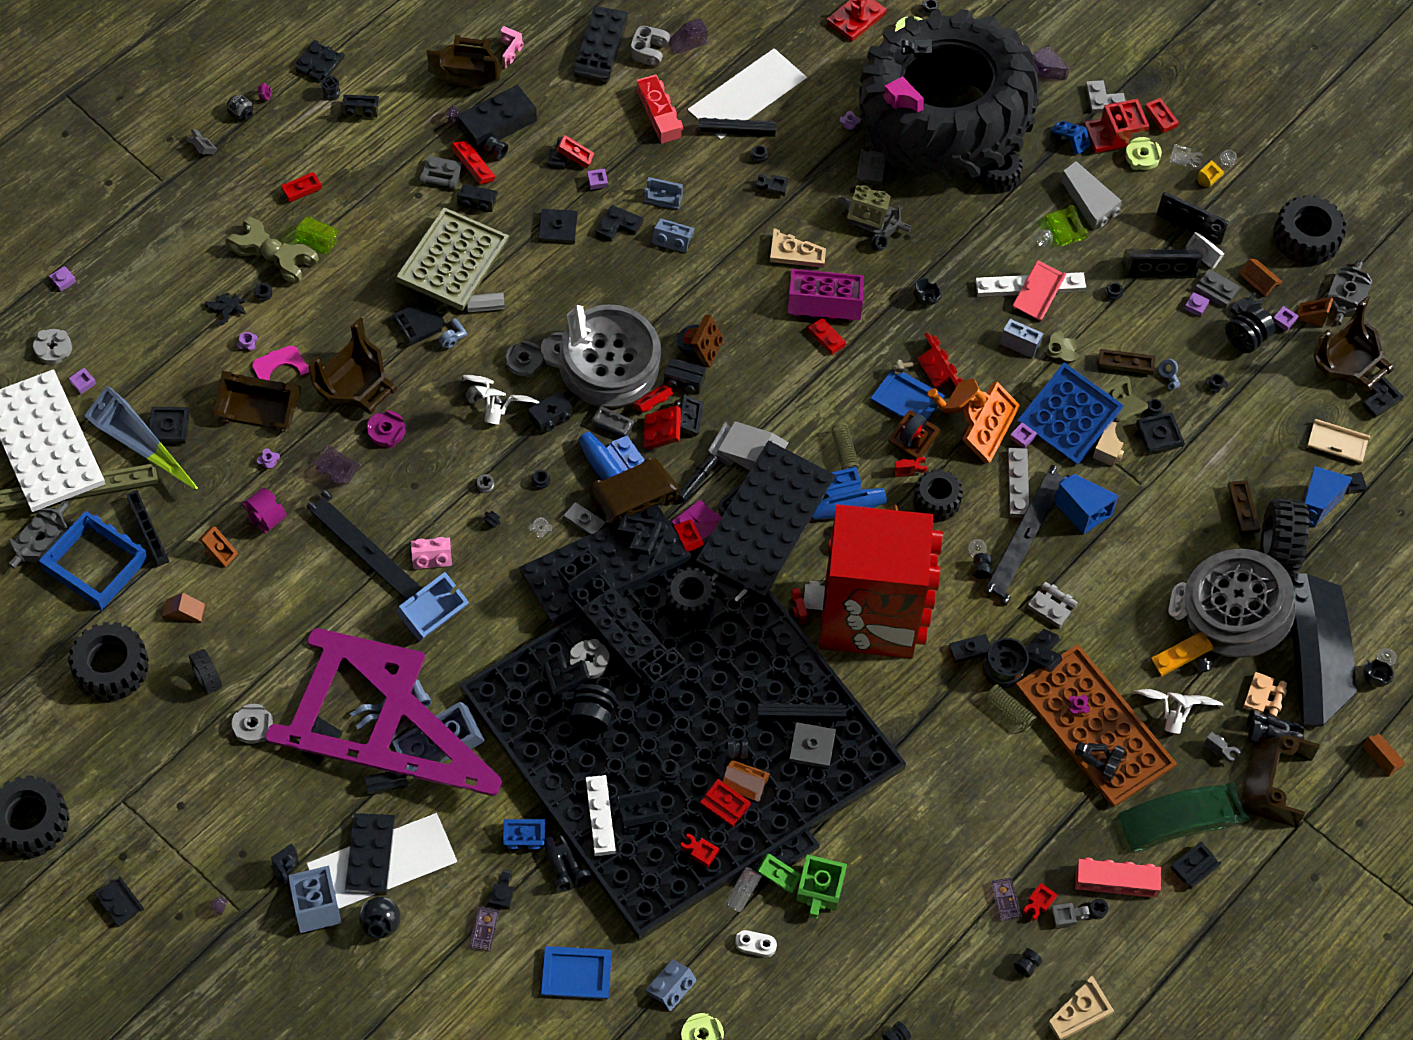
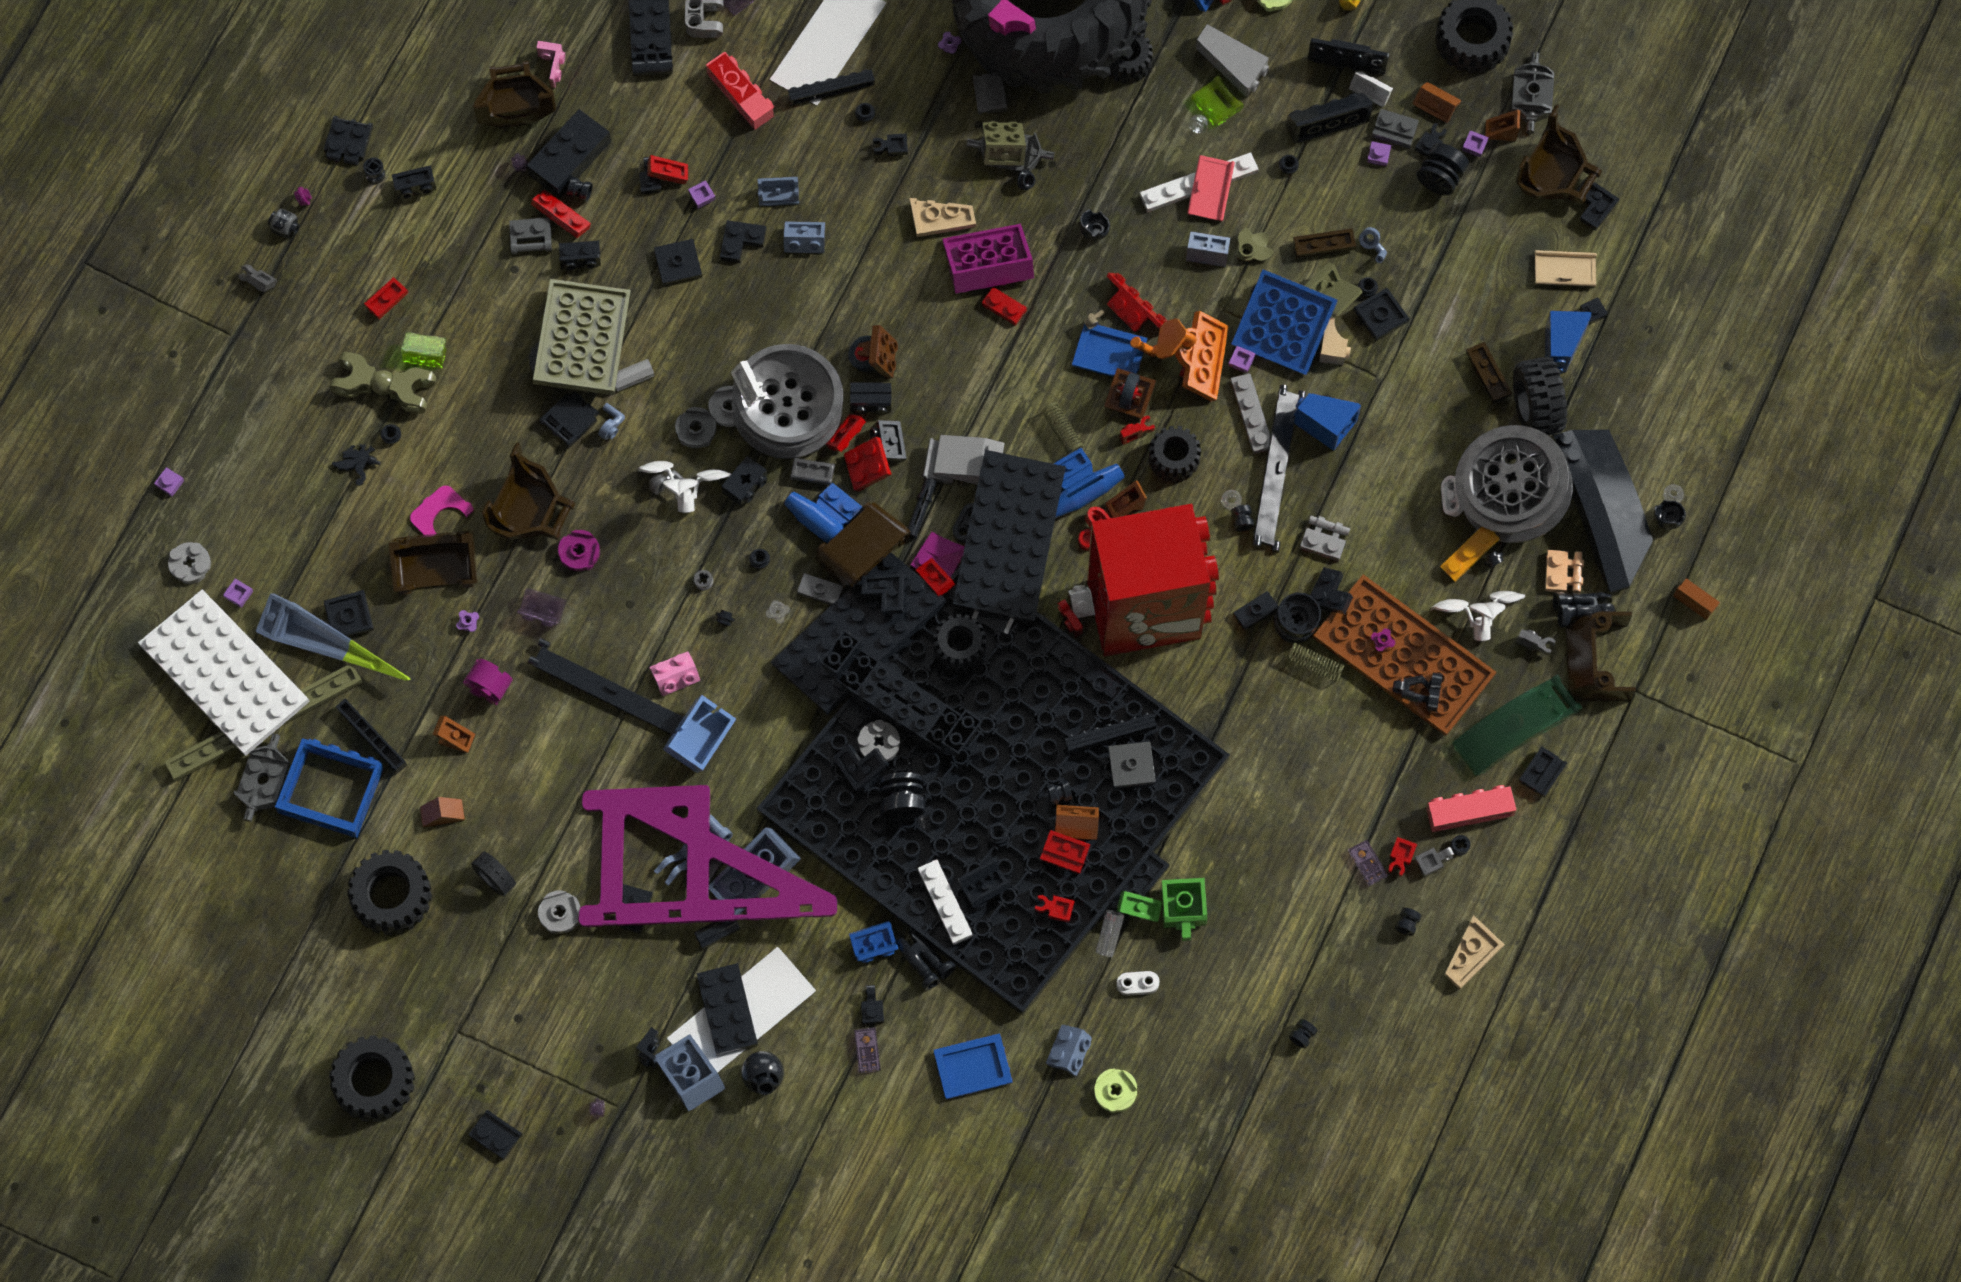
camera: 15 degrees left, 10 degrees up
medium lavender plate [237,332,258,351] -> none
black plate [1205,373,1228,393] -> none

